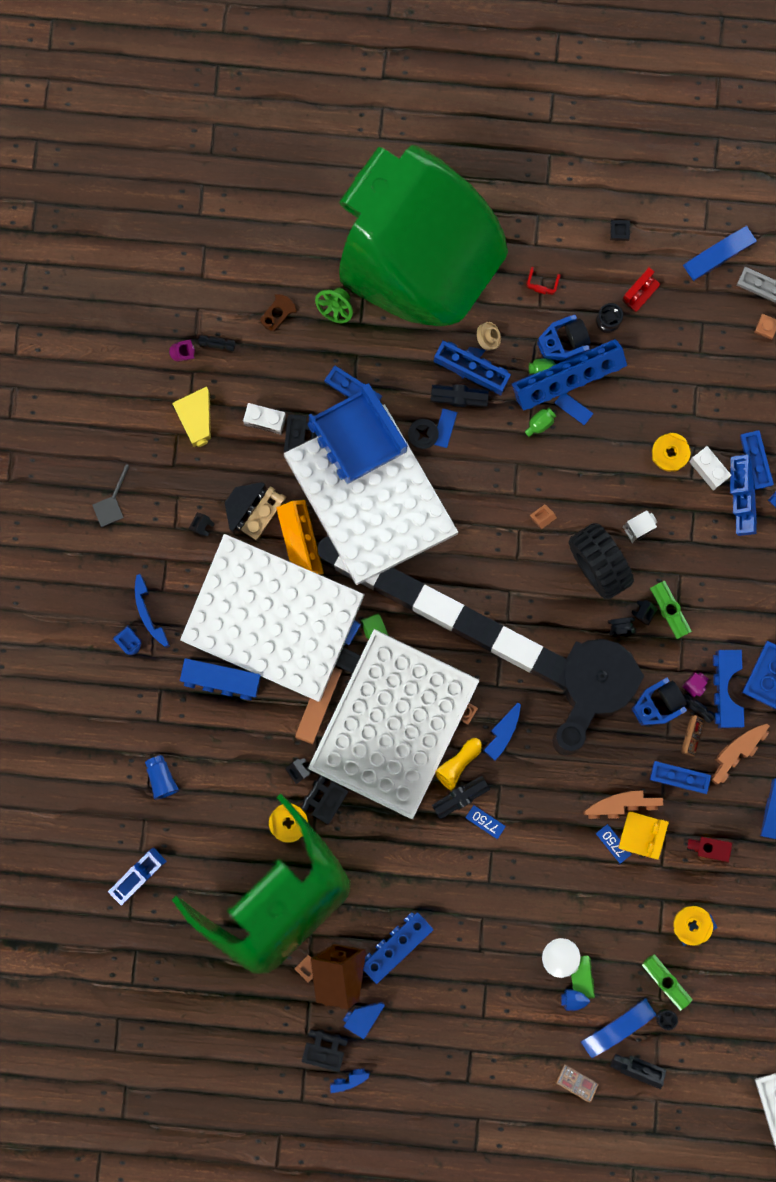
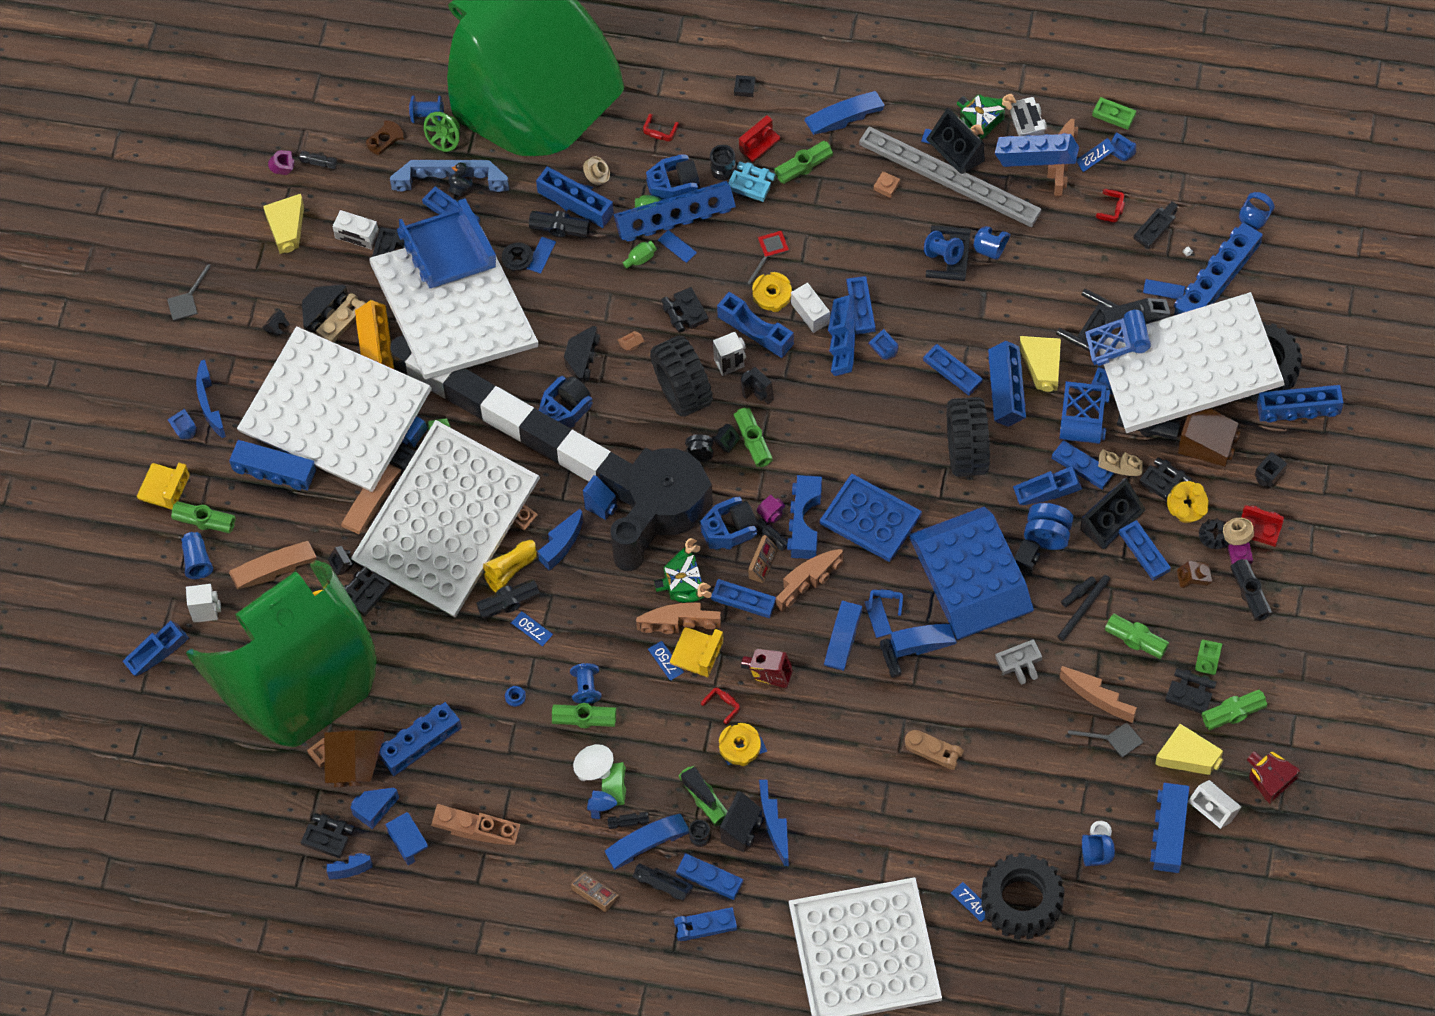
camera: 10 degrees right, 20 degrees down
none -> yellow bracket [137,463,190,509]
none -> bright green piece [171,501,236,533]
none -> white brick [186,584,221,623]
none -> nougat slope [229,541,316,589]
none -> blue panel [385,812,428,866]
none -> medium blue slope [390,160,509,192]
none -> blue hose [409,96,444,123]
none -> nougat slope [431,804,520,845]
none -> black animal [448,162,473,197]
none -> blue plate [505,686,526,707]
none -> blue piece [539,376,593,428]
none -> bright green piece [552,703,616,729]
none -> black slope [564,326,601,384]
none -> blue hose [570,663,602,704]
none -> blue slope [583,475,618,520]
none -> black axle [607,812,649,829]
none -> torso [654,538,712,603]
none -> black plate [661,287,709,333]
none -> blue plate [674,907,737,941]
none -> blue plate [676,853,743,900]
none -> black slope [681,767,717,810]
none -> red piece [701,688,740,724]
none -> blue arch [717,292,794,358]
none -> black slope [720,791,764,852]
none -> medium azure plate [728,161,776,202]
none -> black bracket [740,367,774,405]
none -> piece [747,231,789,285]
none -> blue slope [759,780,789,866]
none -> bright green piece [775,141,833,184]

